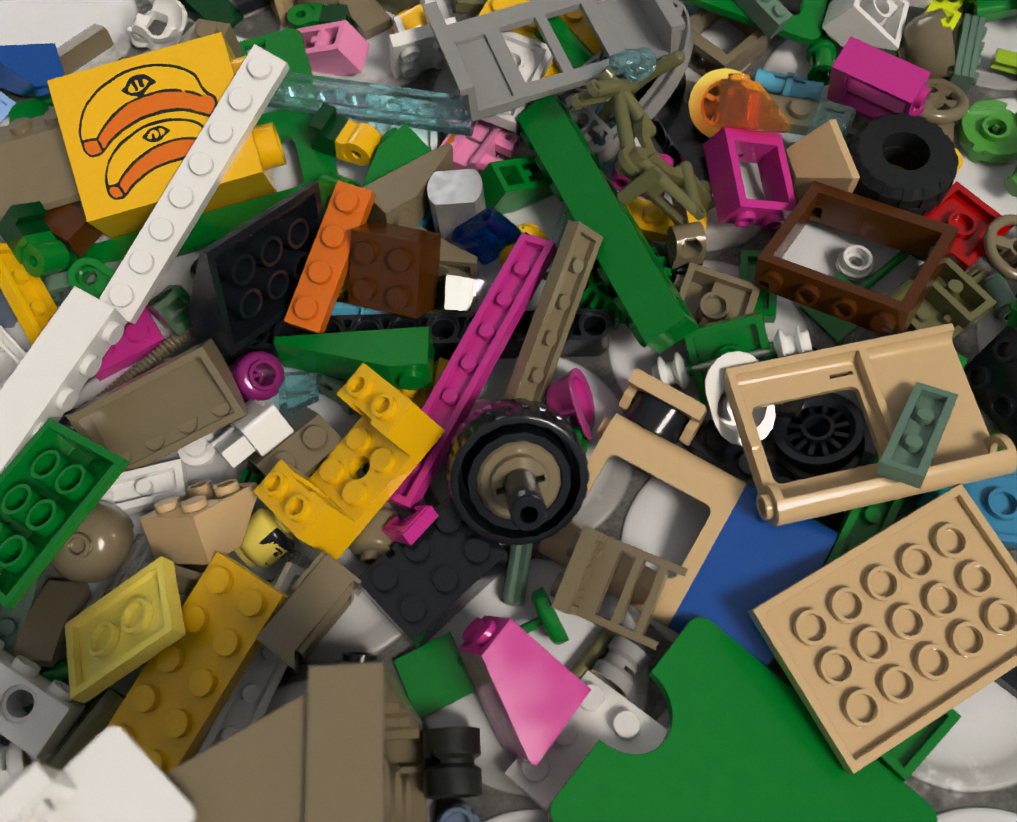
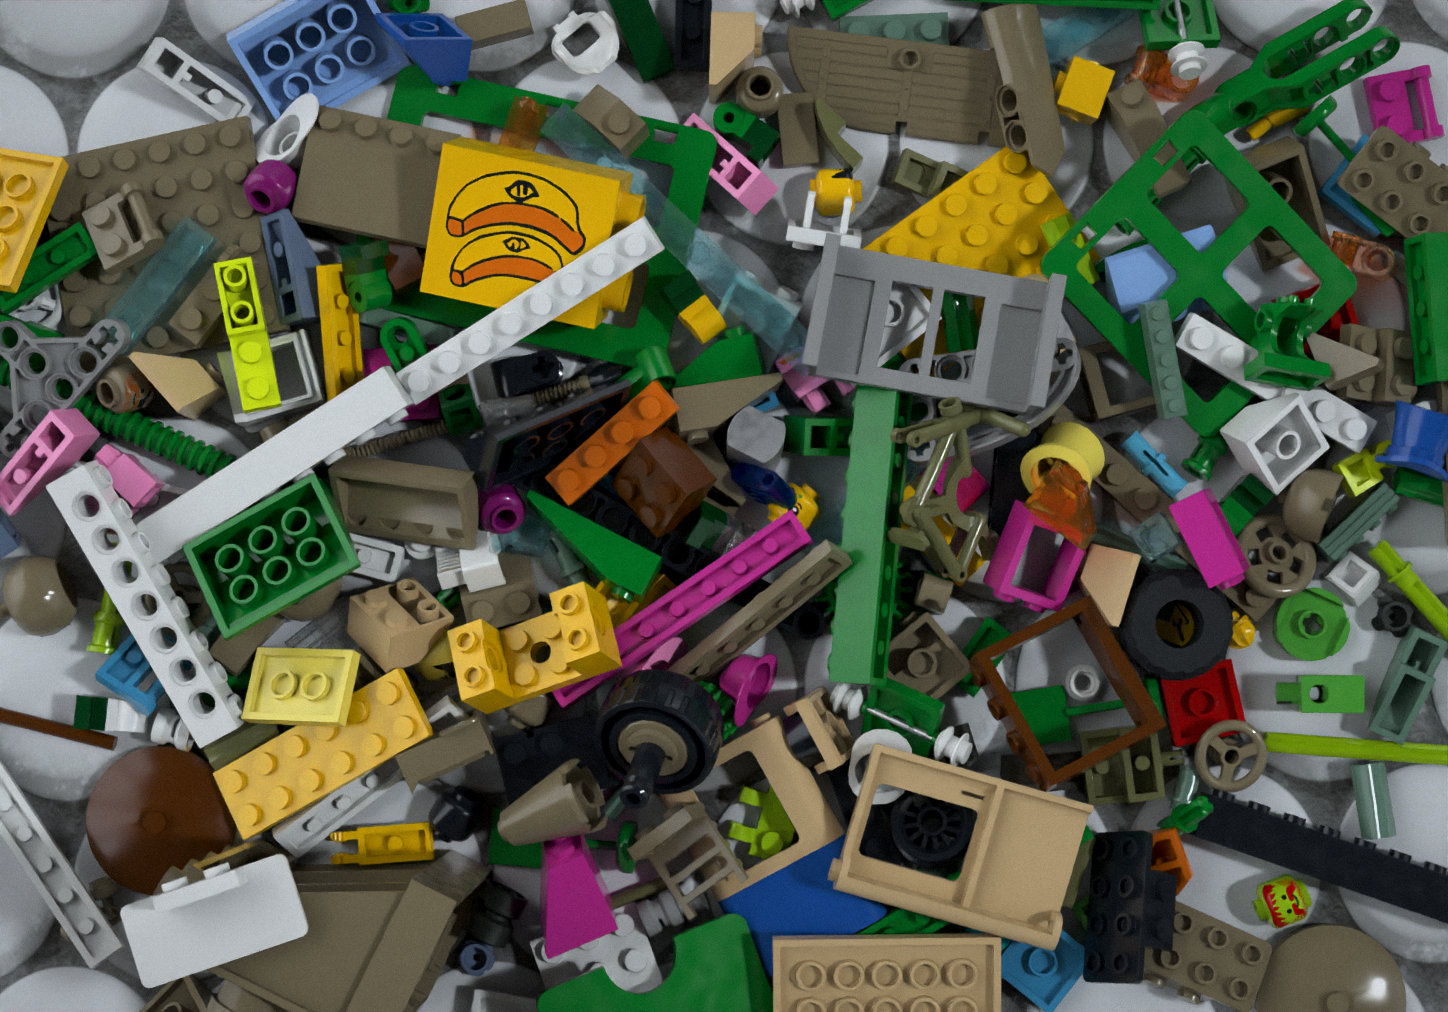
camera: 25 degrees right, 20 degrees up
dark pink tile [381,505,439,546] -> none
clear light blue plate [609,47,657,82] -> none
sand green plate [876,382,958,489] -> none
none -> dark tan cone [497,758,608,846]
none -> lime plate [727,784,795,859]
none -> white slope [1325,551,1382,607]

